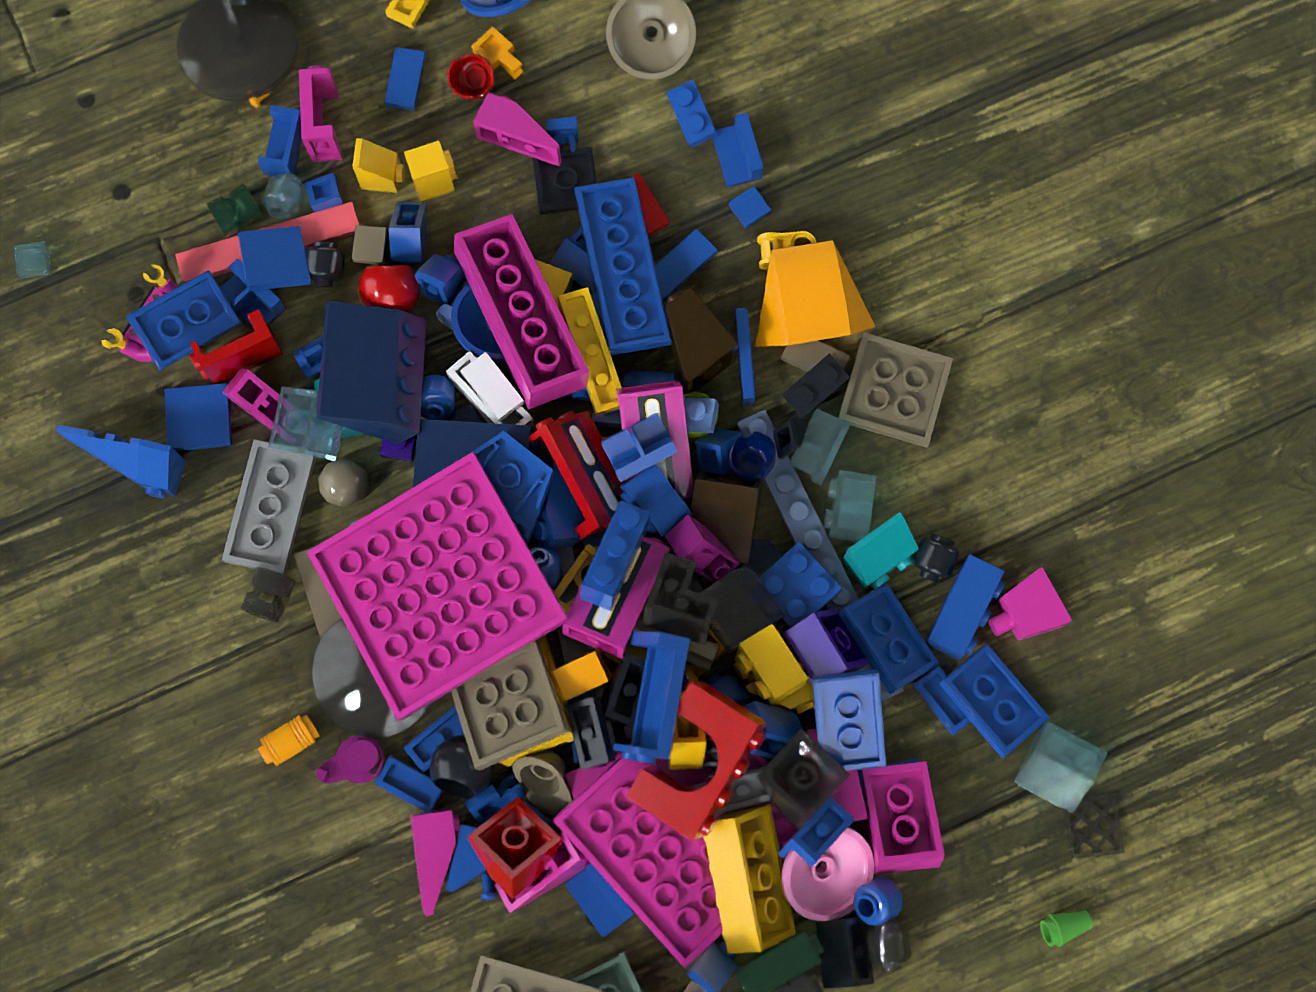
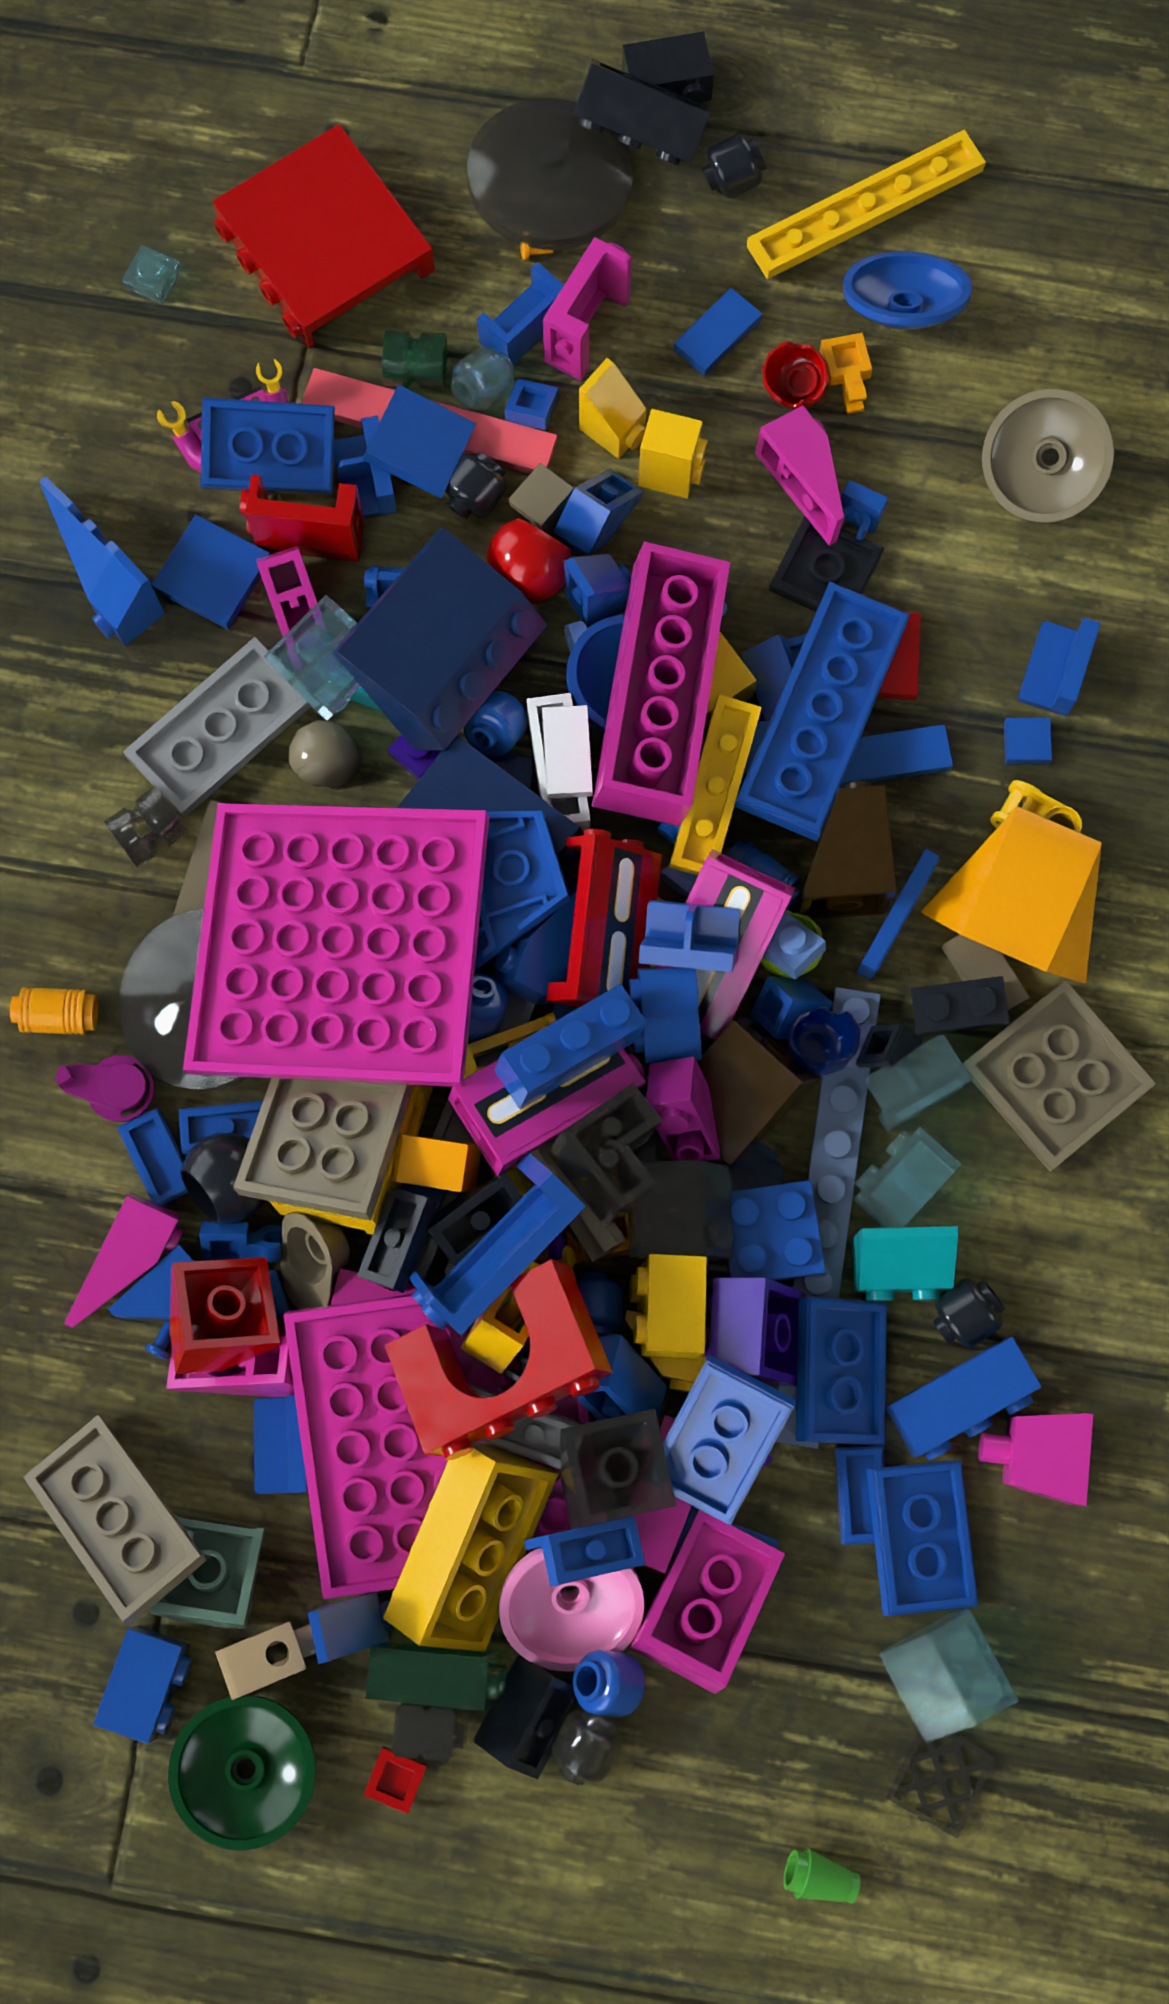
camera: 35 degrees right, 0 degrees up
blue plate [666,79,718,148] -> none
none -> red panel [212,124,435,349]

